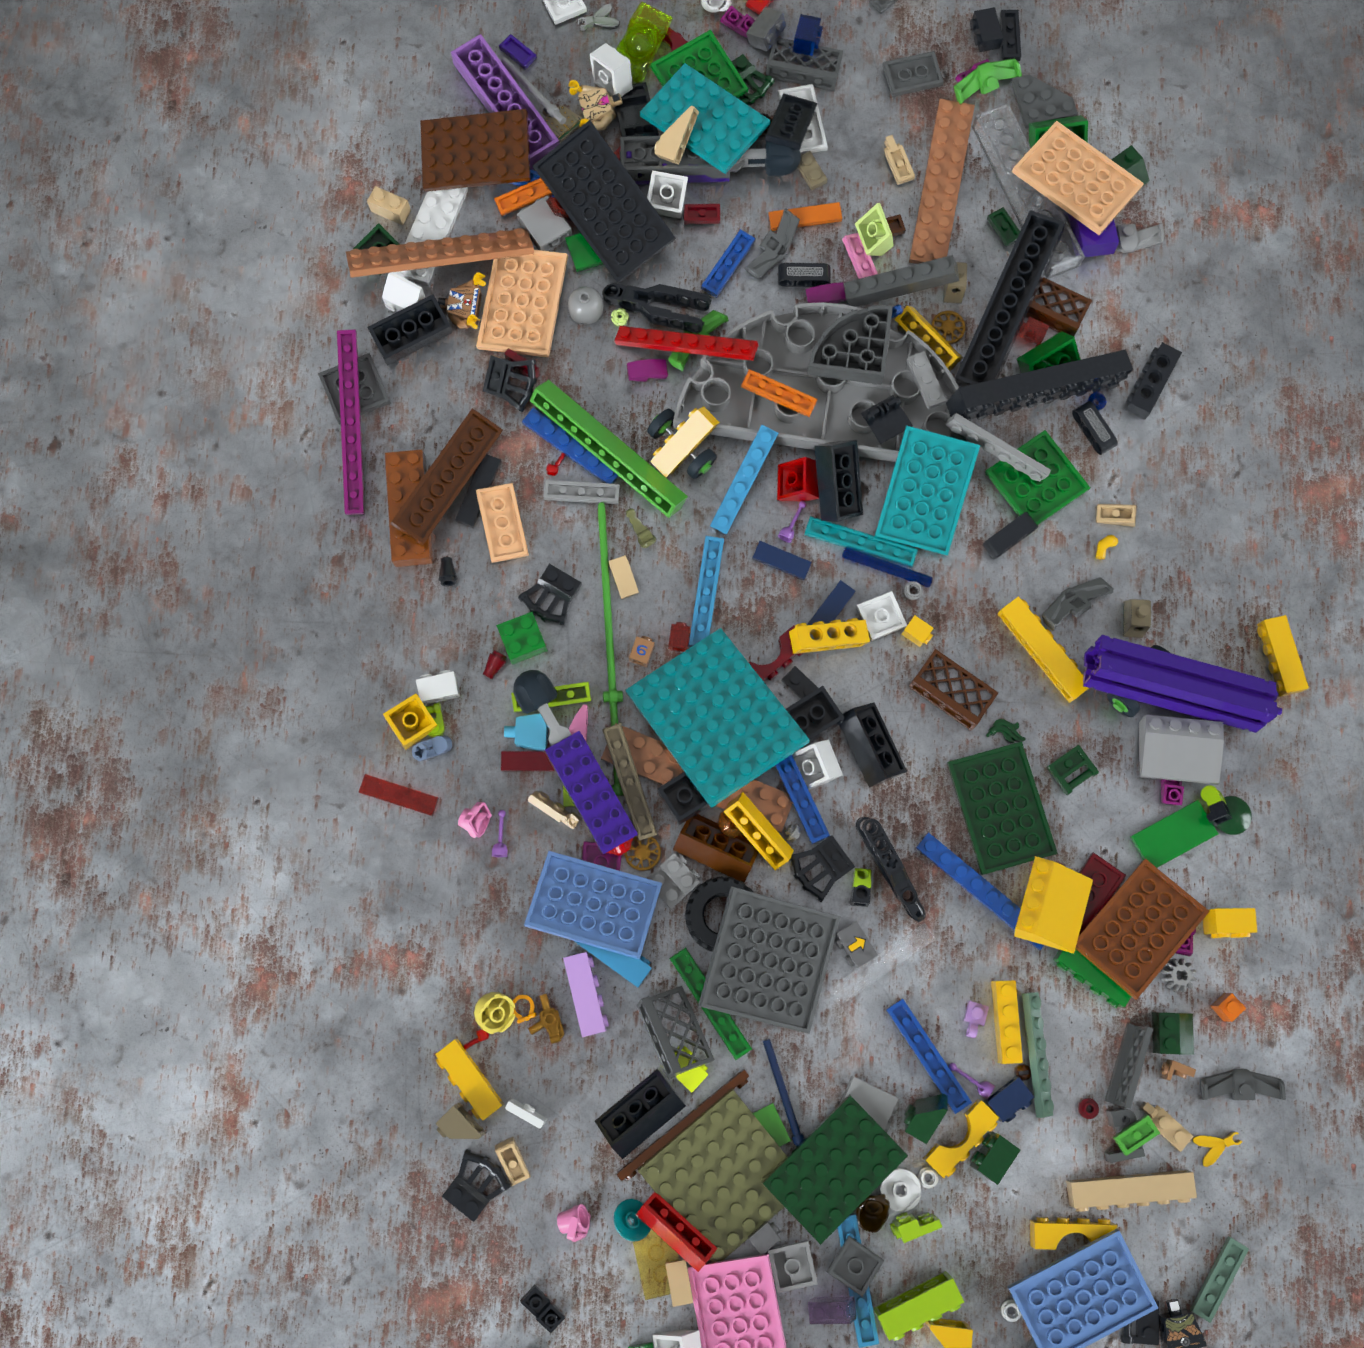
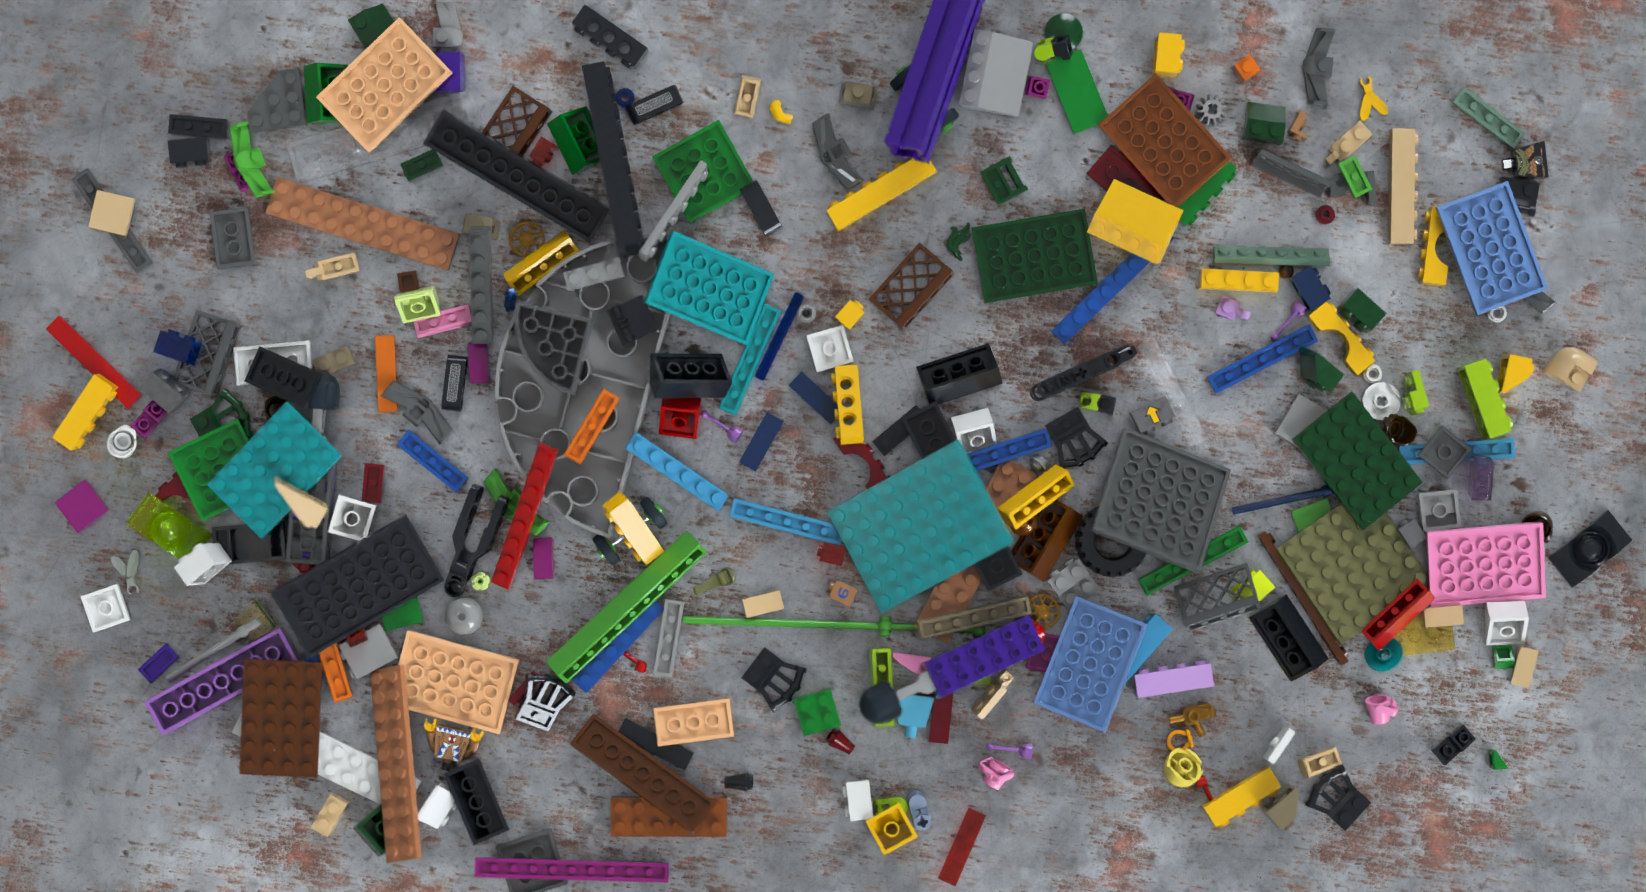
camera: 80 degrees left, 10 degrees up
tan torso [568,80,623,131] -> none

